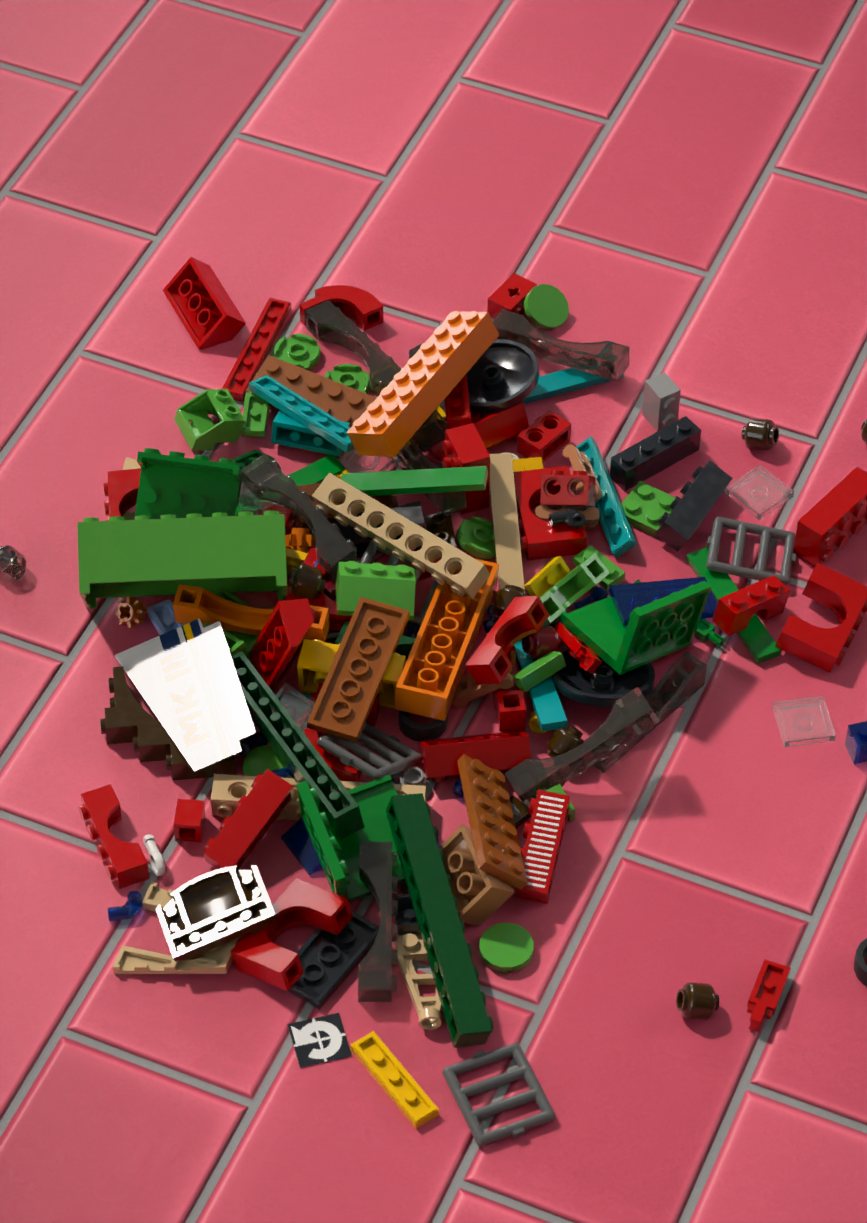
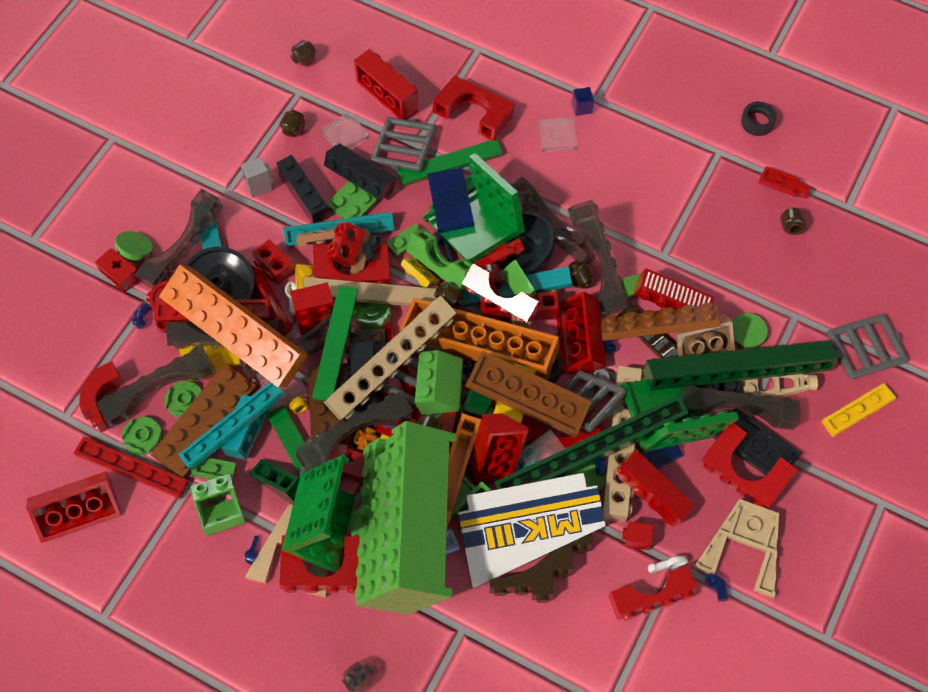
camera: 85 degrees left, 15 degrees up
slope [156,865,277,961] -> none
sticker [287,1013,352,1068] -> none
red arch [712,575,791,636] -> none

